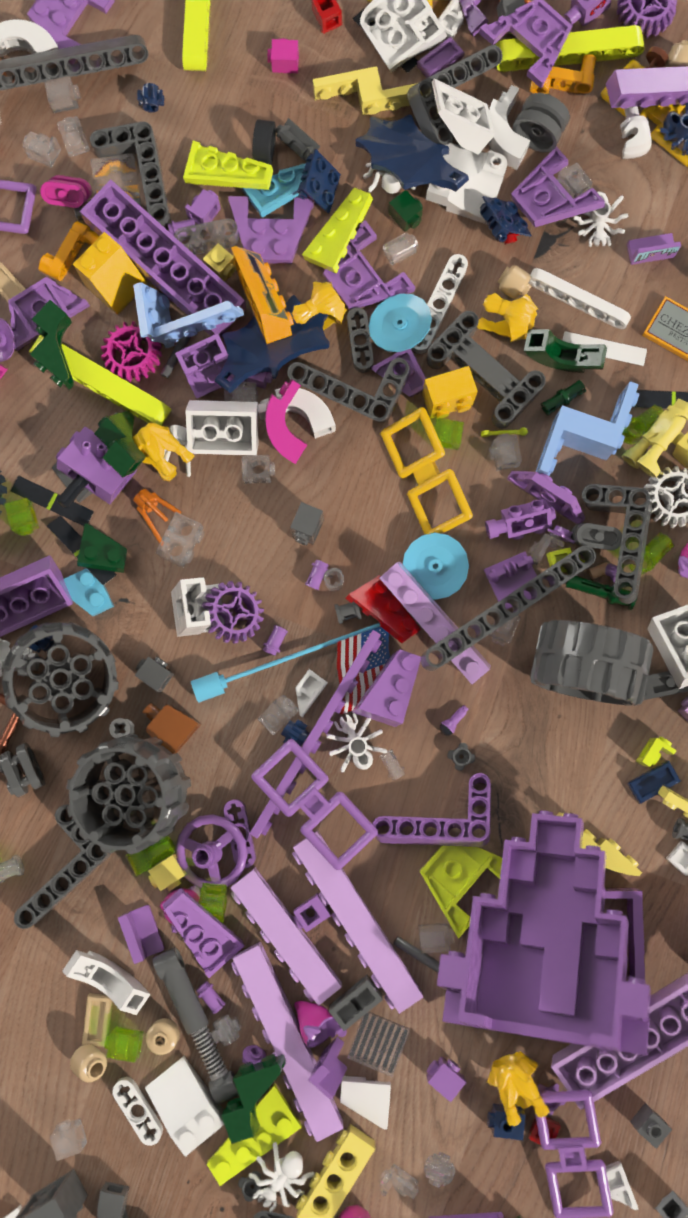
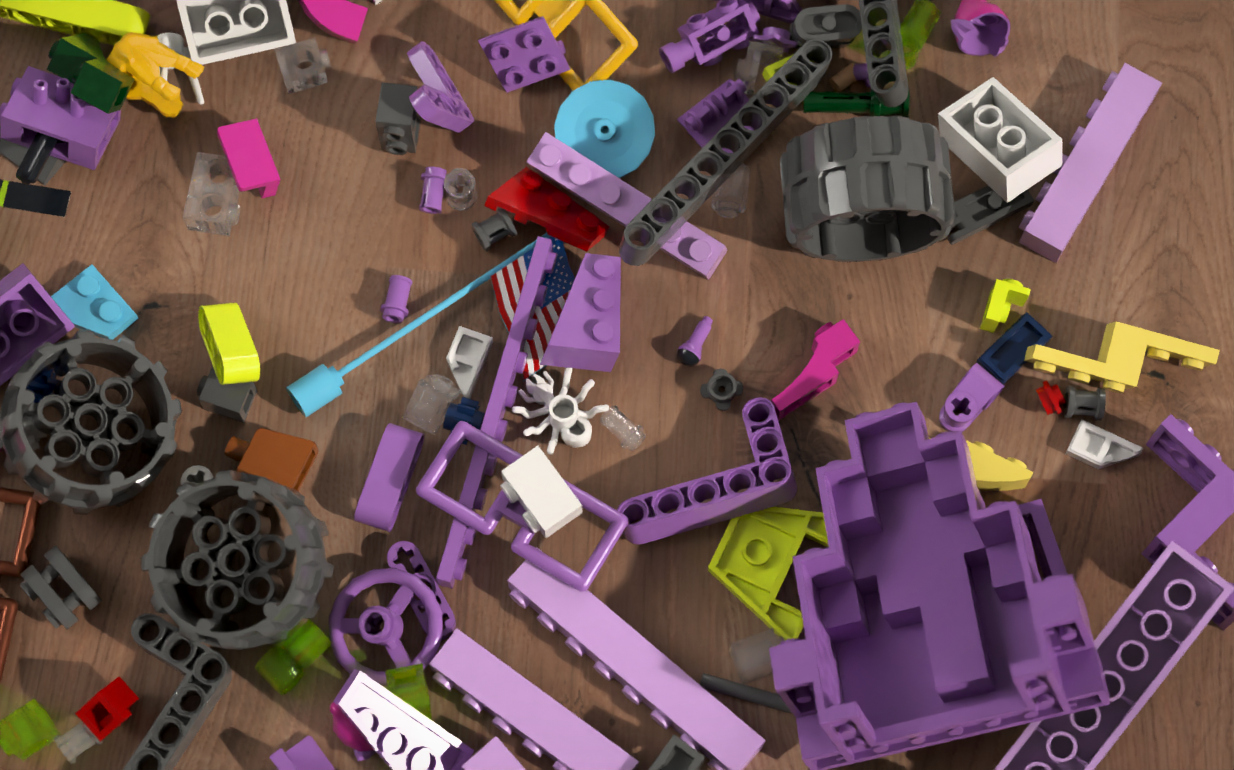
camera: 20 degrees left, 10 degrees down
black sticker [47,516,117,585] -> none
dark green wing [77,524,127,573] -> none
orange plant [133,489,181,546] -> none
light yellow brick [148,853,187,891] -> none
white brick [171,578,224,637] -> none
medium lavender gear [201,581,264,644] -> none
medium lavender brick [292,893,331,933] -> none
none -> red brick [75,676,139,742]
none -> neon yellow beam [198,303,260,385]
none -> dark pink panel [217,118,281,198]
none -> medium lavender beam [354,423,424,532]
none -> medium lavender beam [407,41,474,133]
none -> medium lavender hinge [478,16,570,93]
none -> white brick [500,446,582,538]
none -> dark pink slope [771,319,860,421]
none -> medium lavender piece [939,363,1005,432]
none -> red plate [1035,380,1066,415]

